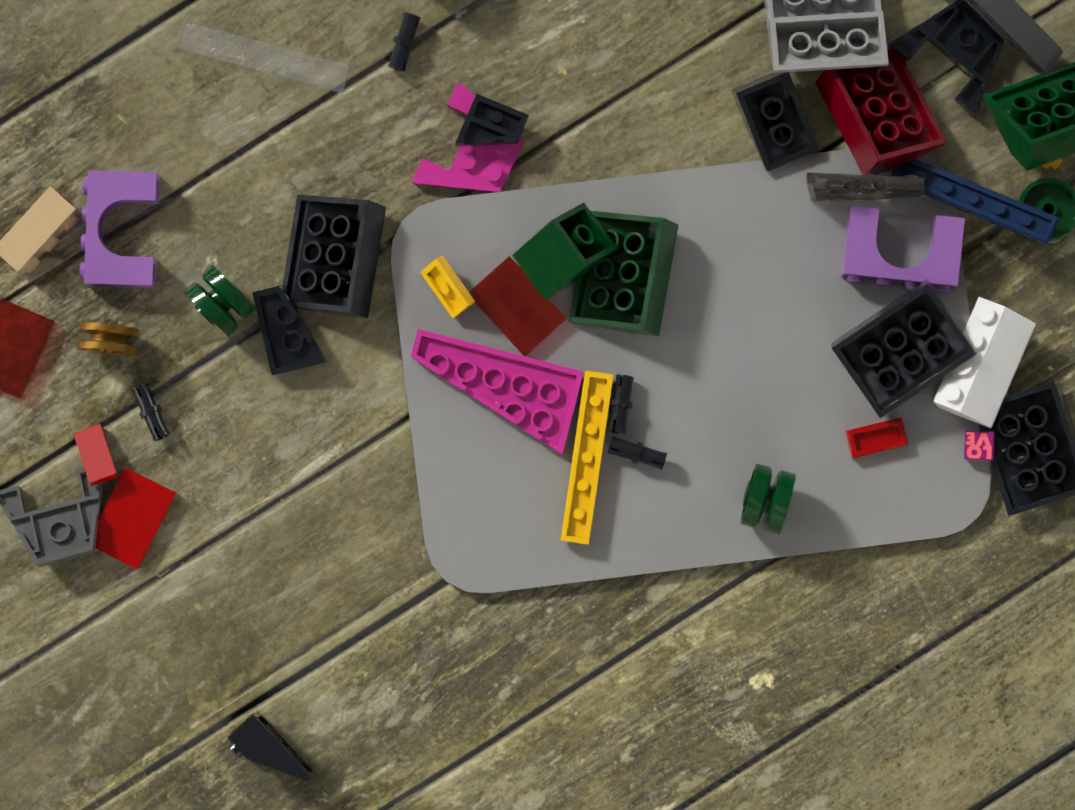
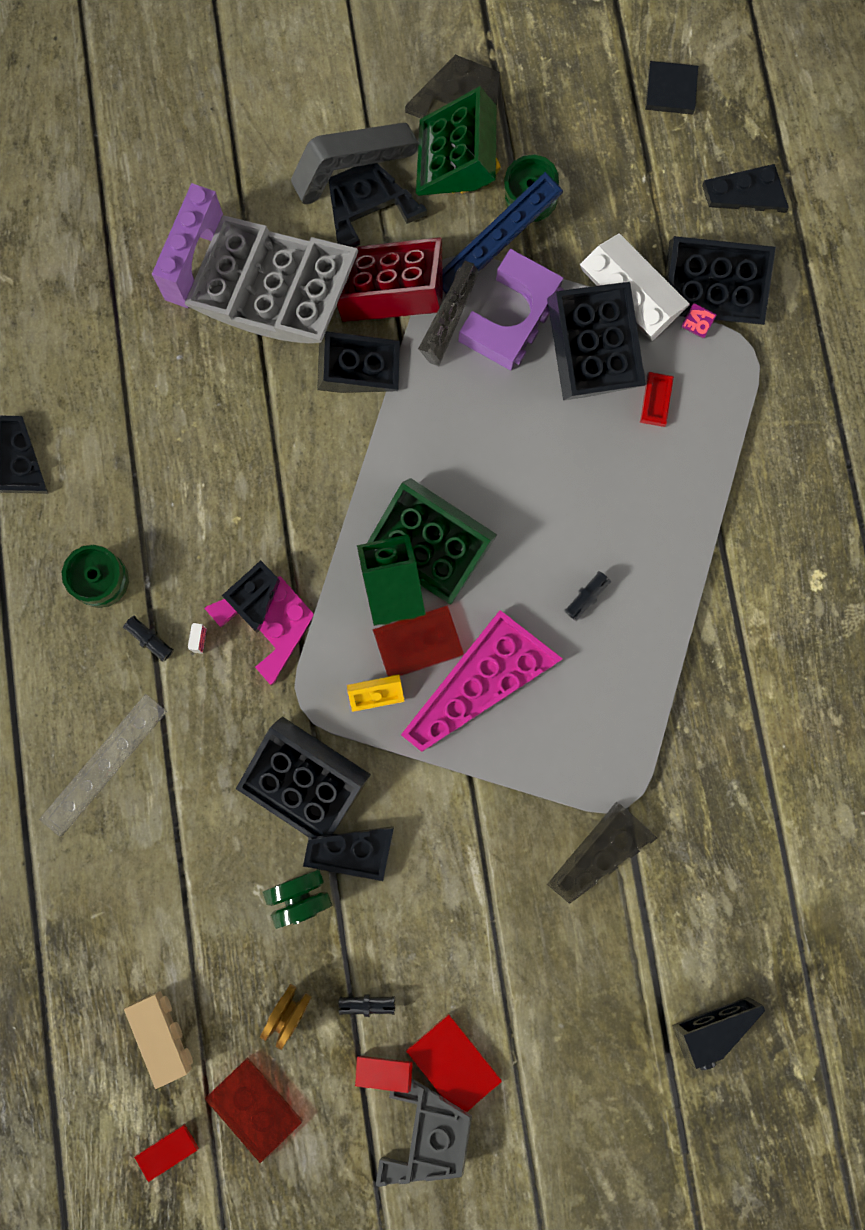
camera: 70 degrees left, 5 degrees down
medium lavender arch [80,170,160,289] -> none
yellow plate [560,370,613,545] -> none
black pin [608,374,634,434] -> none
dark green wheel [740,463,796,534] -> none
none -> white tile [188,623,207,654]
none -> clear smoke wing [547,802,658,904]

